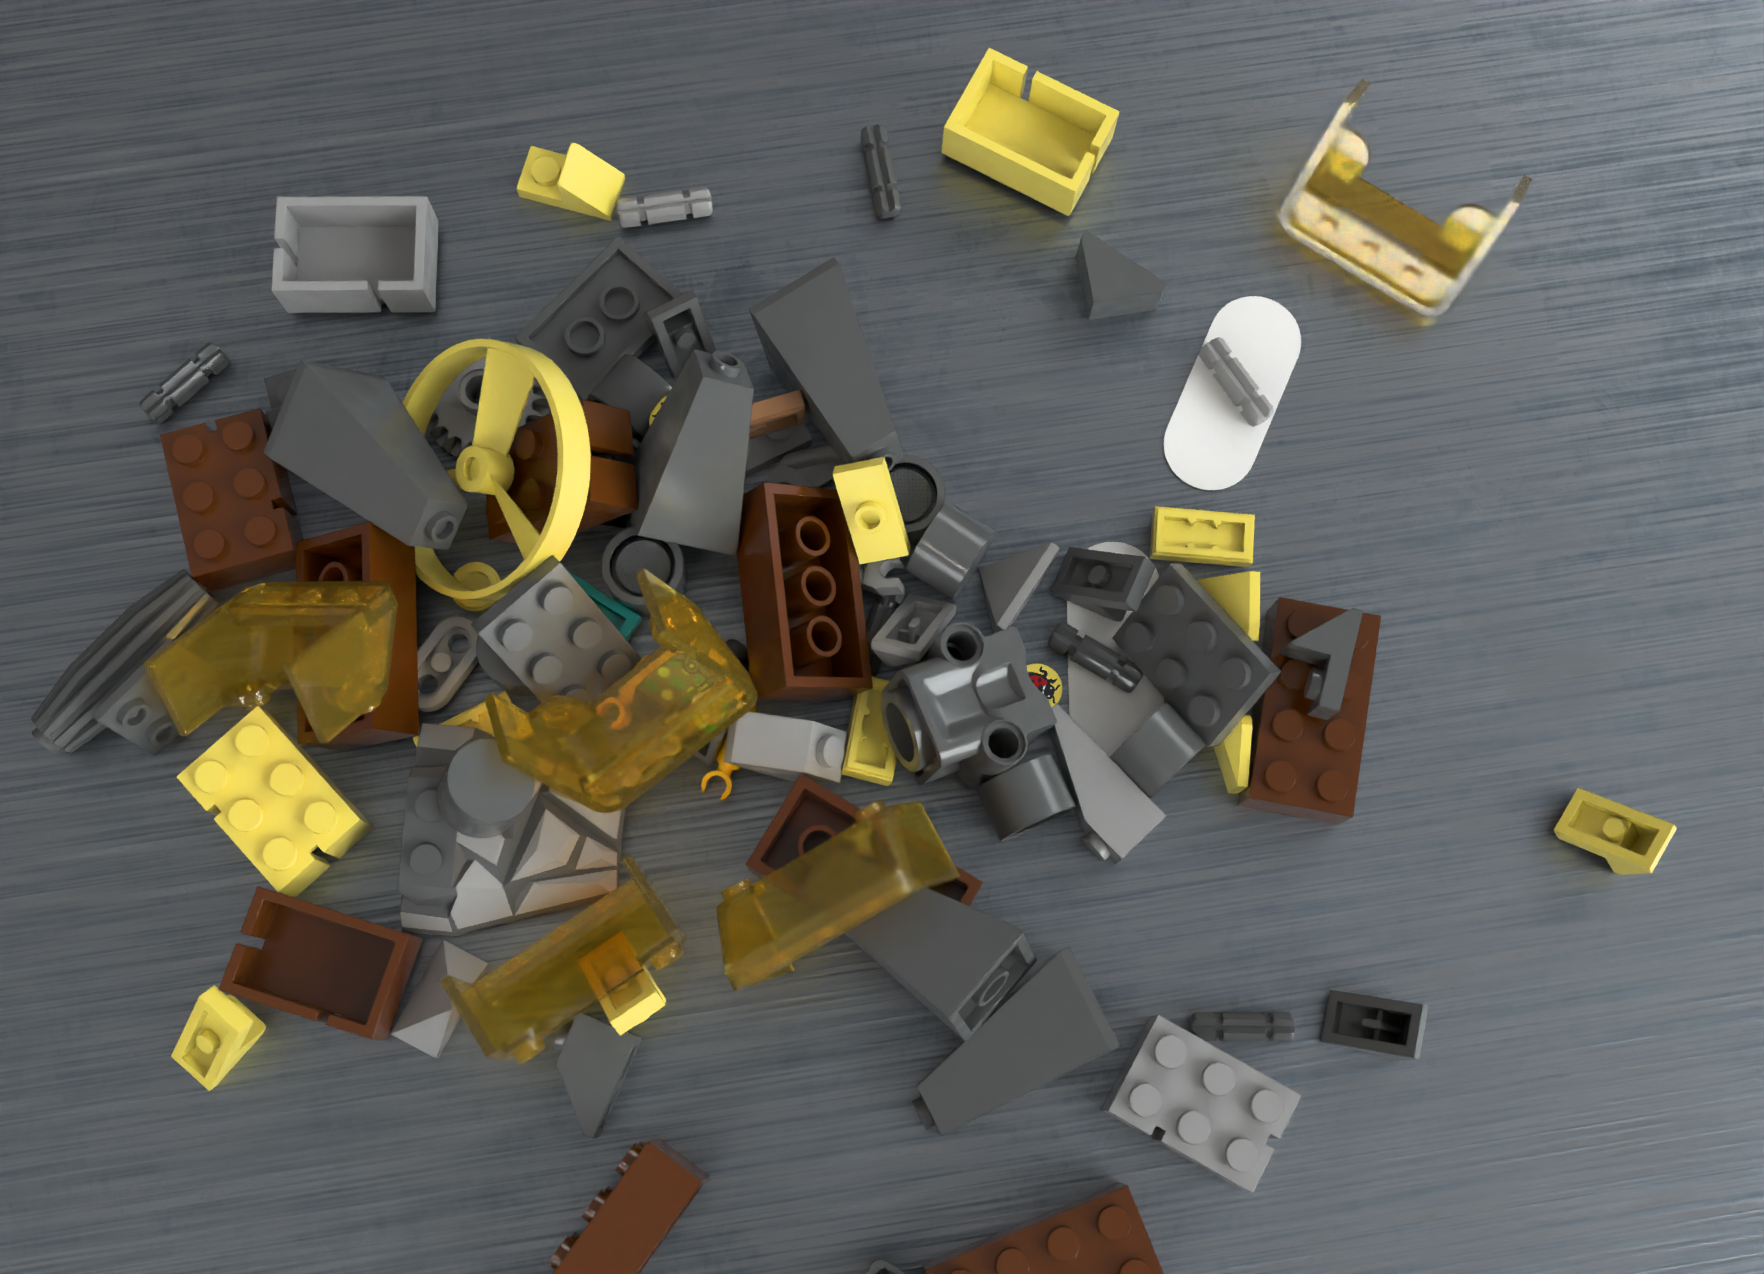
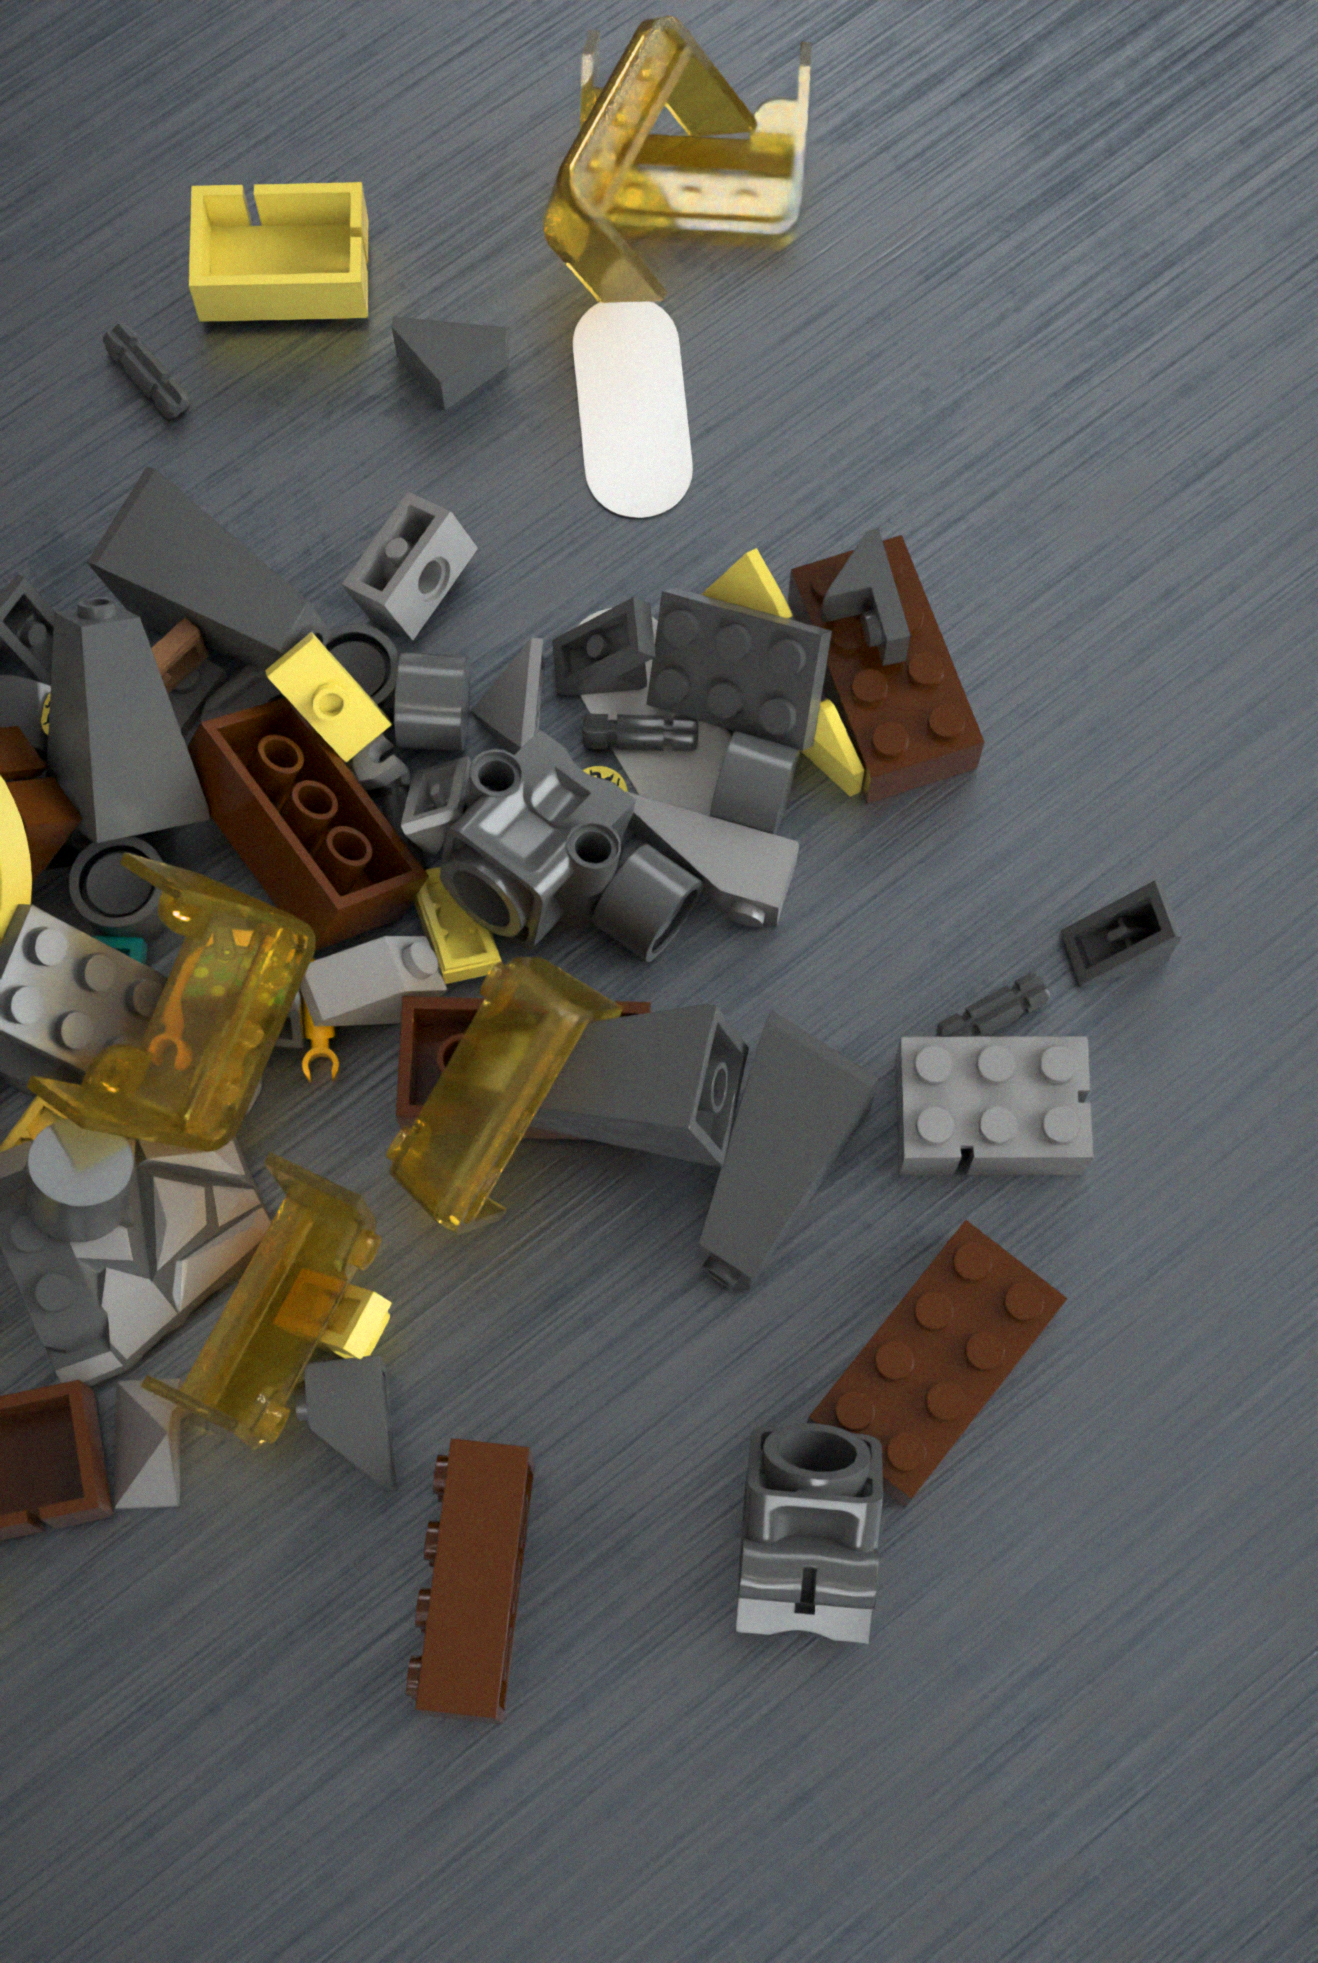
camera: 25 degrees left, 5 degrees down
light yellow plate [1150,506,1255,567] -> none
light grey axle [1199,337,1274,427] -> none
light yellow slope [1553,788,1676,875] -> none
none -> light grey brick [341,492,478,641]
none -> clear yellow windscreen [543,15,759,303]

